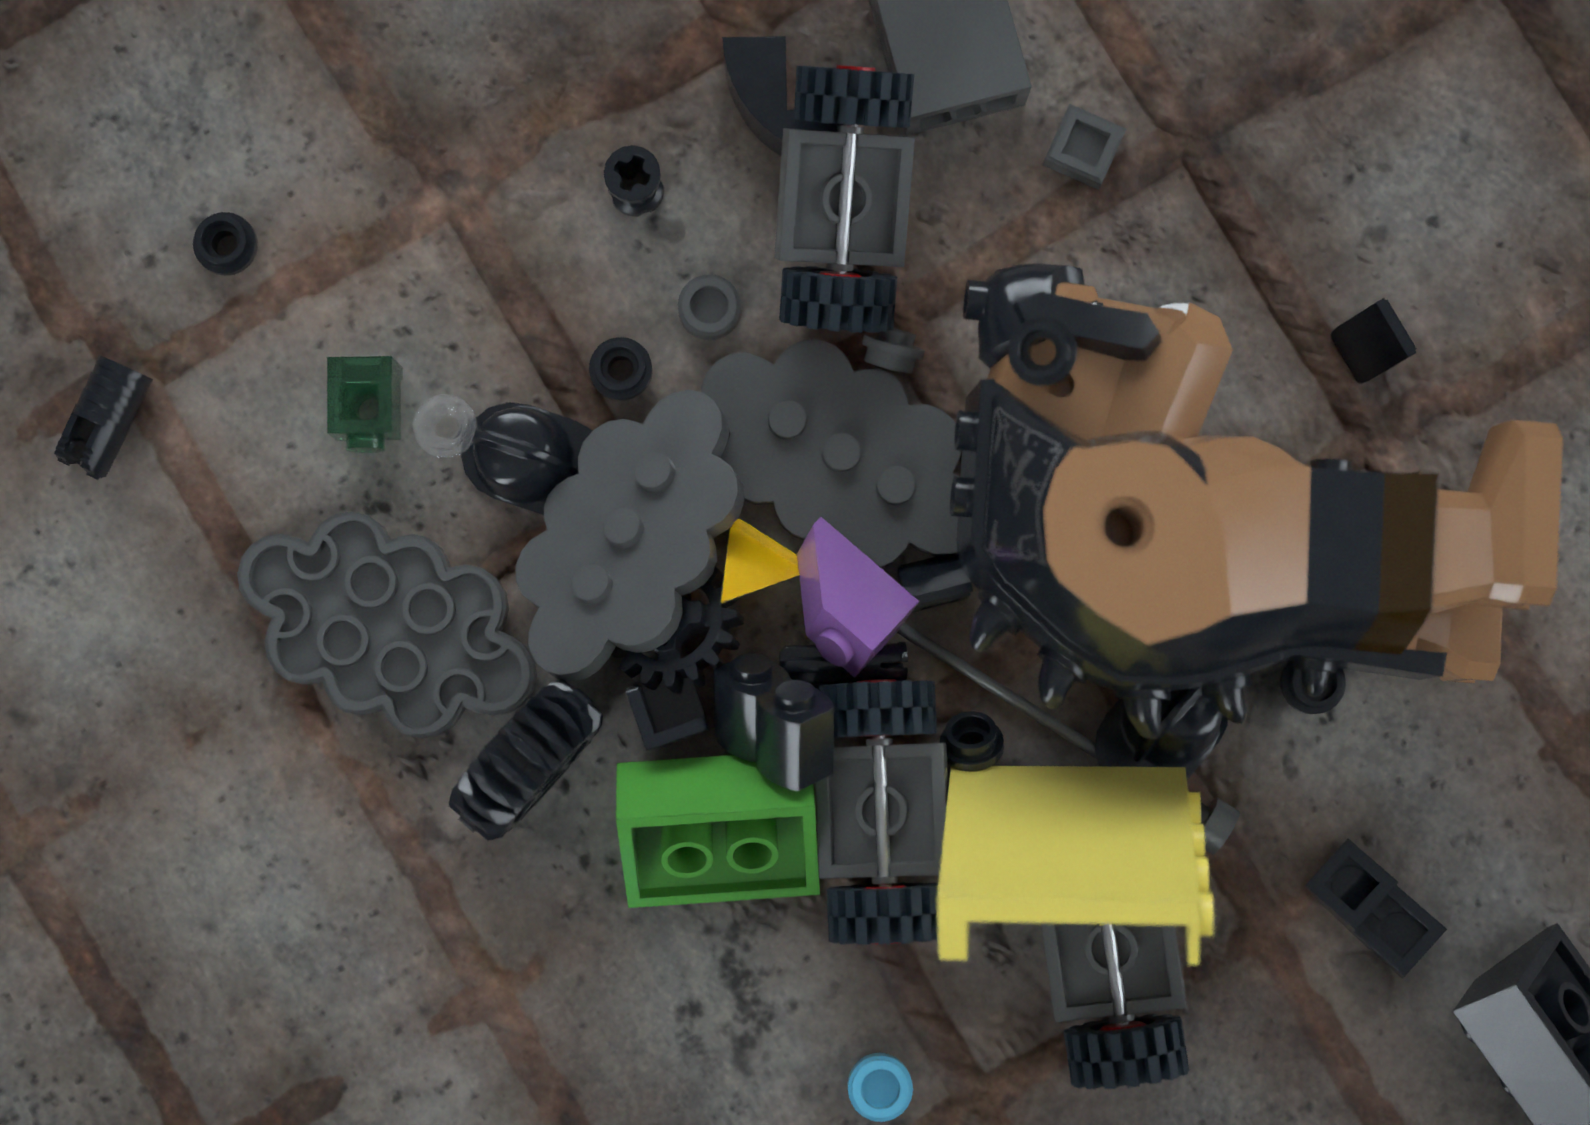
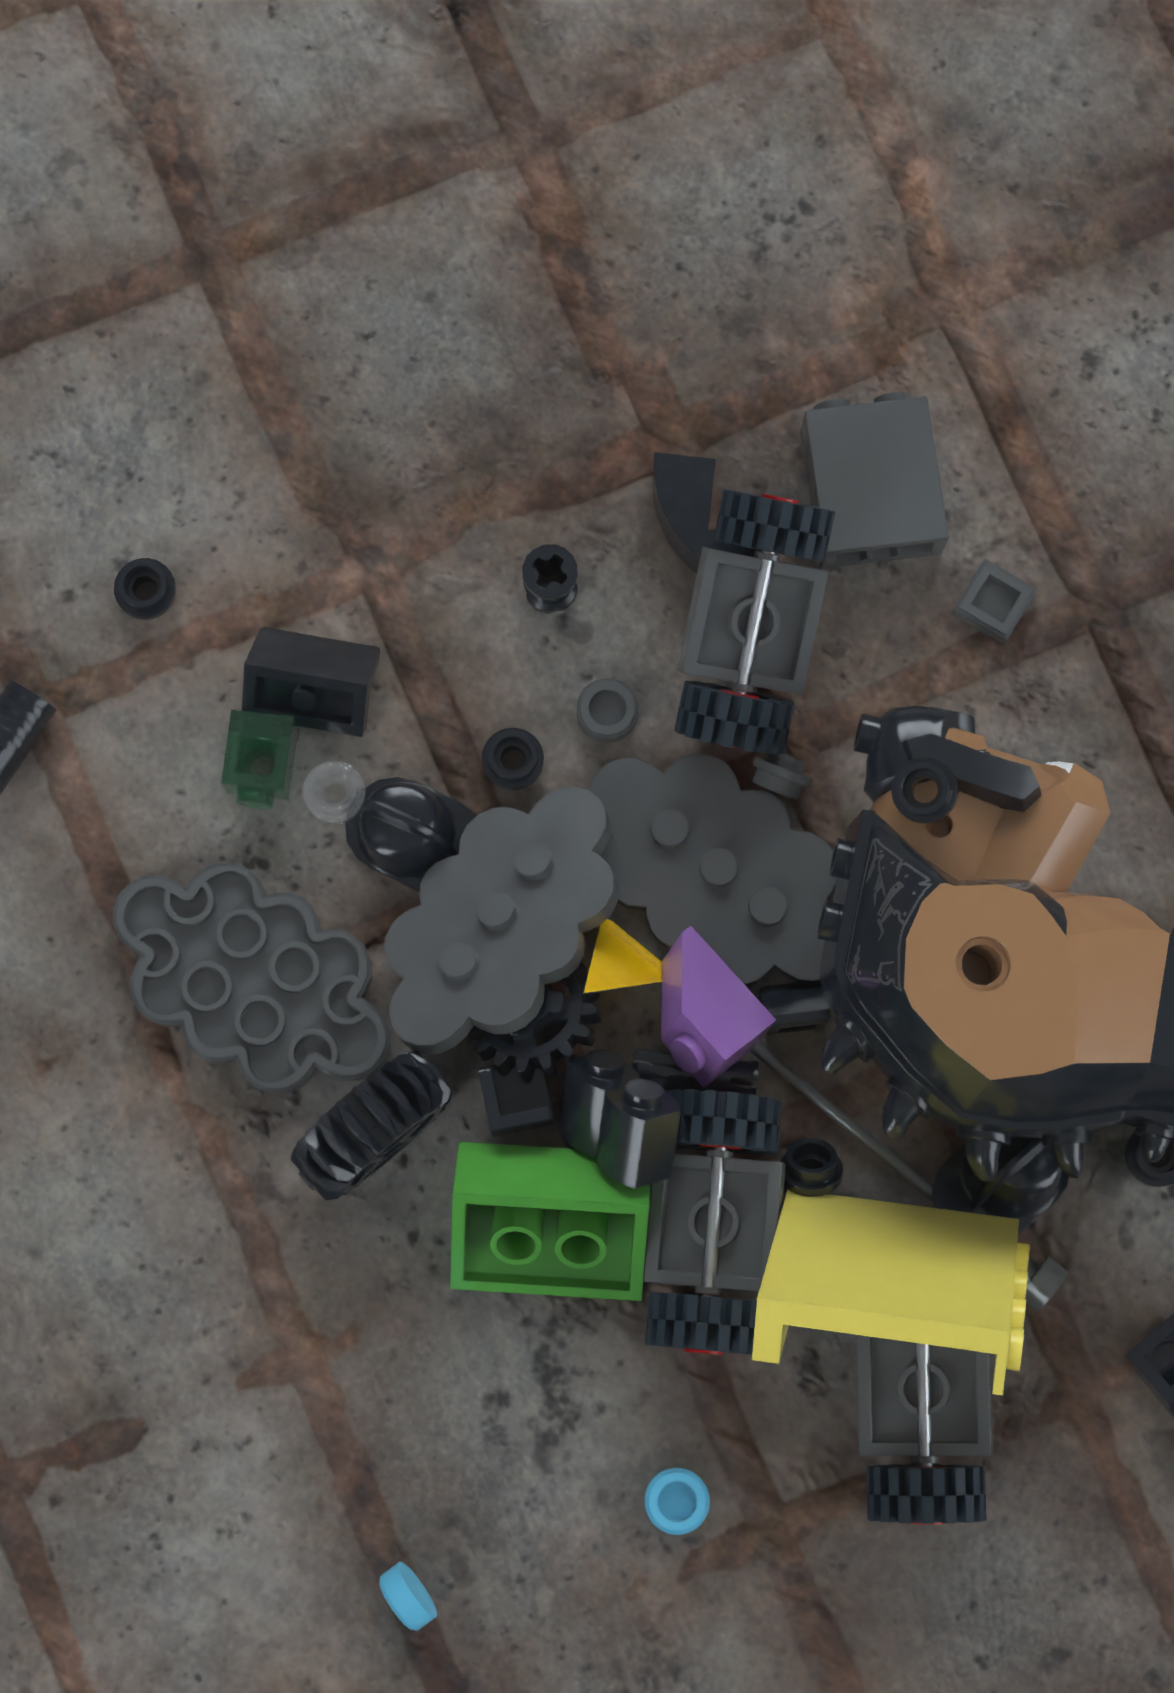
camera: 10 degrees right, 5 degrees down
none -> black panel [241,627,380,737]

